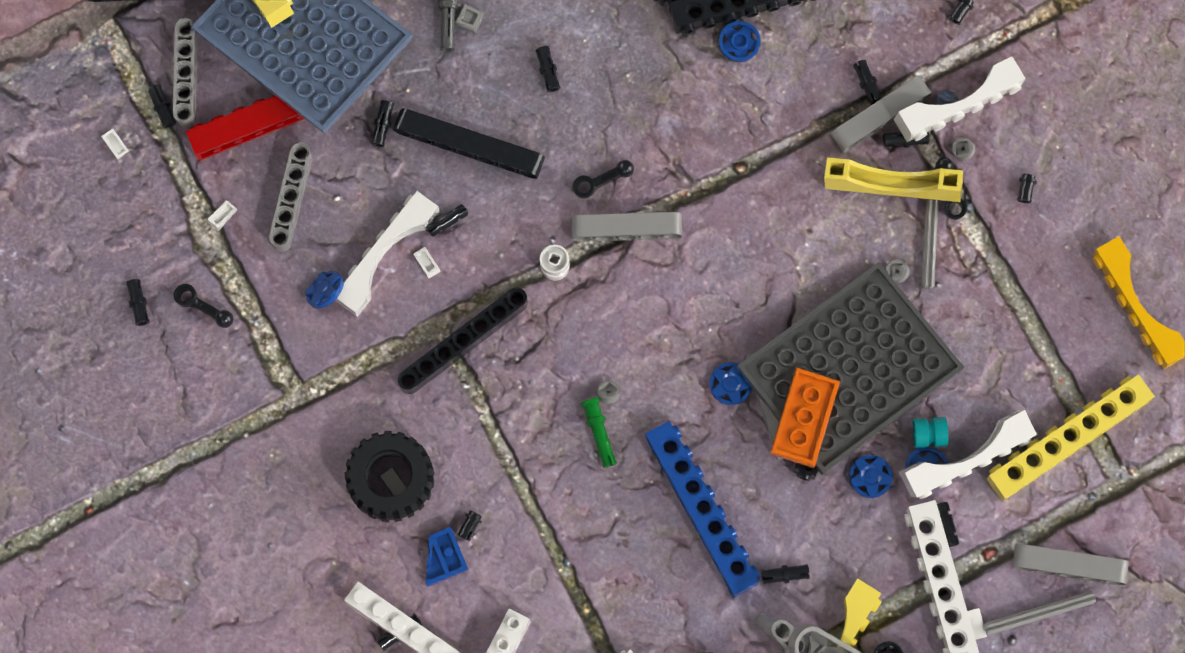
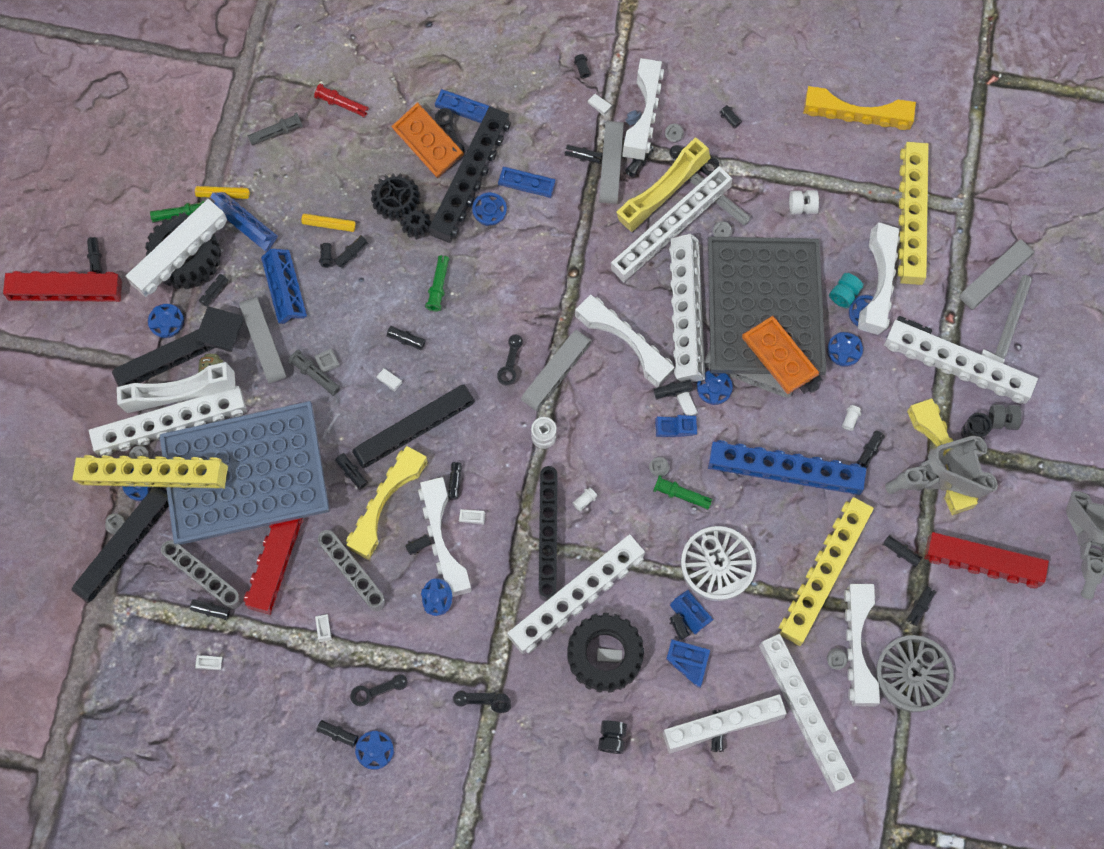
camera: 55 degrees left, 5 degrees down
none -> light yellow arch [346,446,428,560]
none -> blue wheel [355,731,394,770]
none -> white piece [376,368,402,392]
none -> black pin [405,534,431,555]
none -> green pin [425,255,450,312]
none -> black piece [453,691,511,713]
none -> blue tile [498,167,556,198]
none -> white brick [507,534,645,655]
none -> white pin [572,487,597,512]
none -> white arch [575,294,675,388]
none -> white piece [588,94,612,116]
none -> black wheel [598,720,627,754]
none -> white brick [611,166,732,282]
none -> black pin [653,379,693,400]
none -> blue slope [655,415,697,437]
none -> white brick [669,234,705,382]
none -> blue slope [670,590,714,634]
none -> white piece [677,392,698,416]
none -> white piece [681,526,756,601]
none -> light yellow brick [778,497,874,646]
none -> white wheel [789,190,819,215]
none -> white pin [842,405,861,431]

